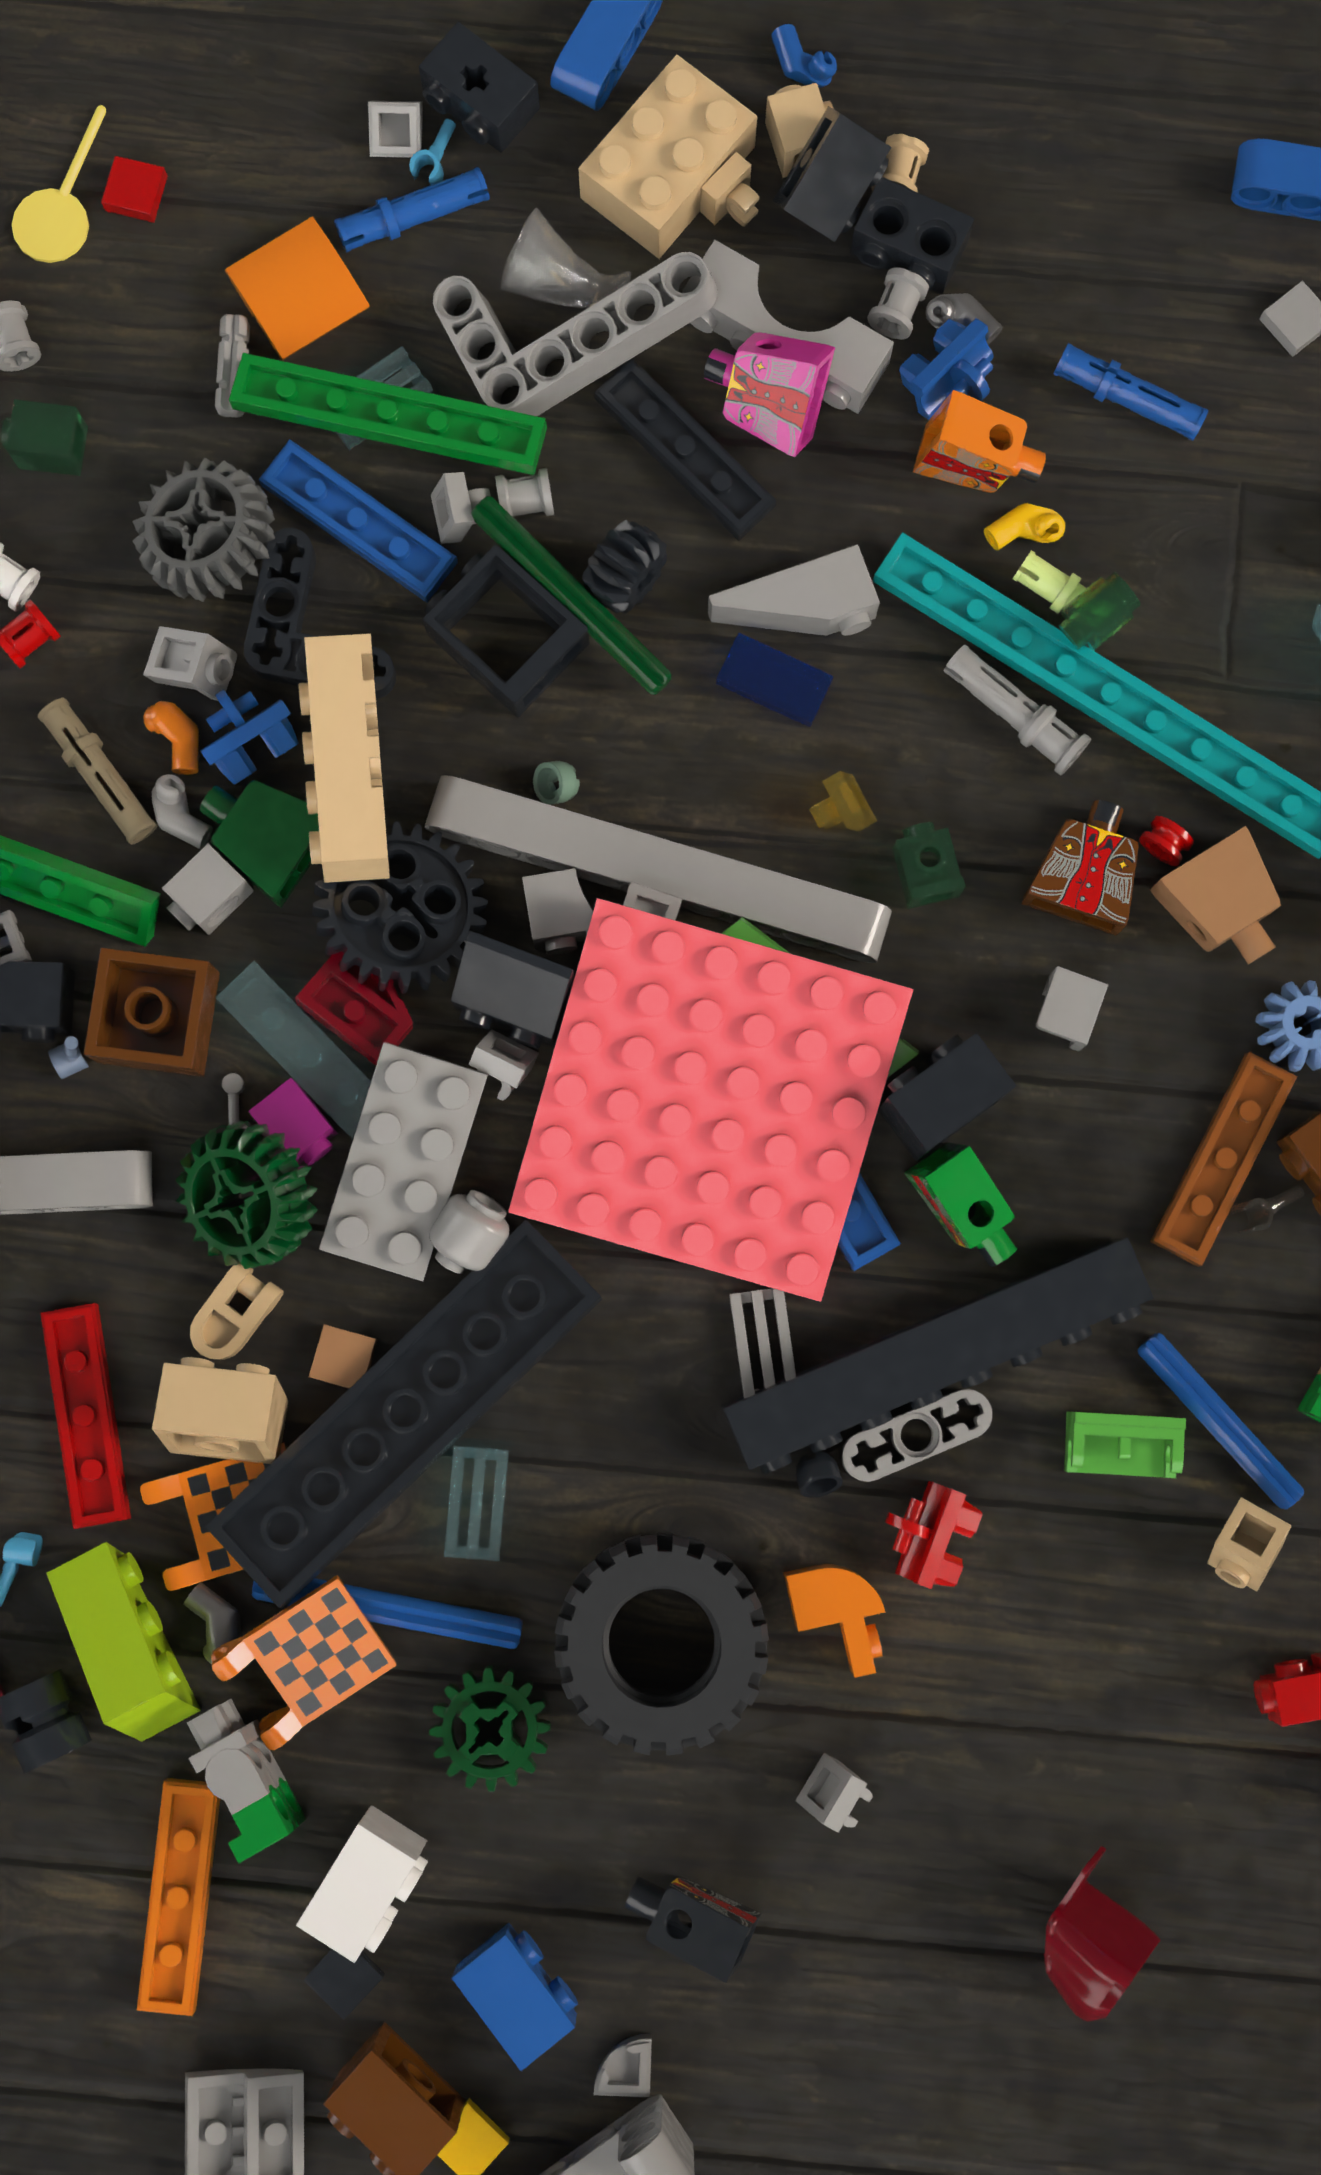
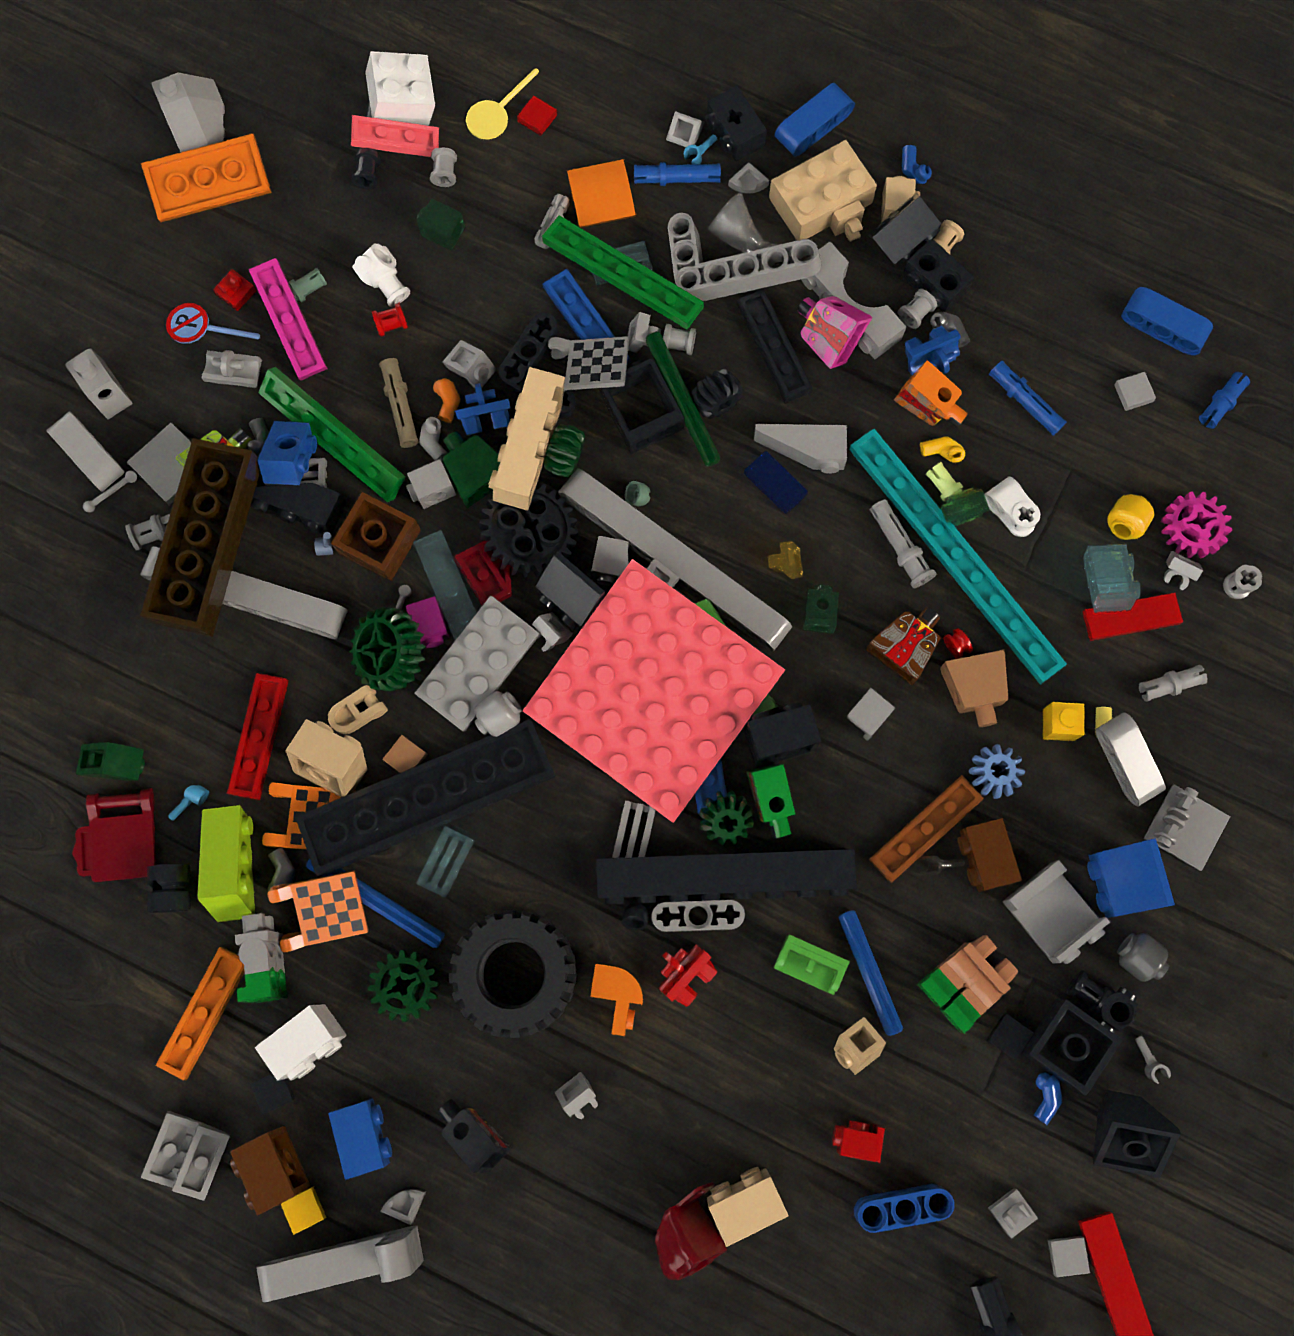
camera: 25 degrees right, 5 degrees down
dark grey gear [132,458,275,602] -> none
none -> dark green gear [544,424,585,477]
none -> light grey flag [548,336,629,391]
none -> dark green gear [700,790,754,846]
none -> tan brick [707,1167,789,1247]
none -> light grey tile [728,162,769,193]
none -> white piece [983,476,1040,537]

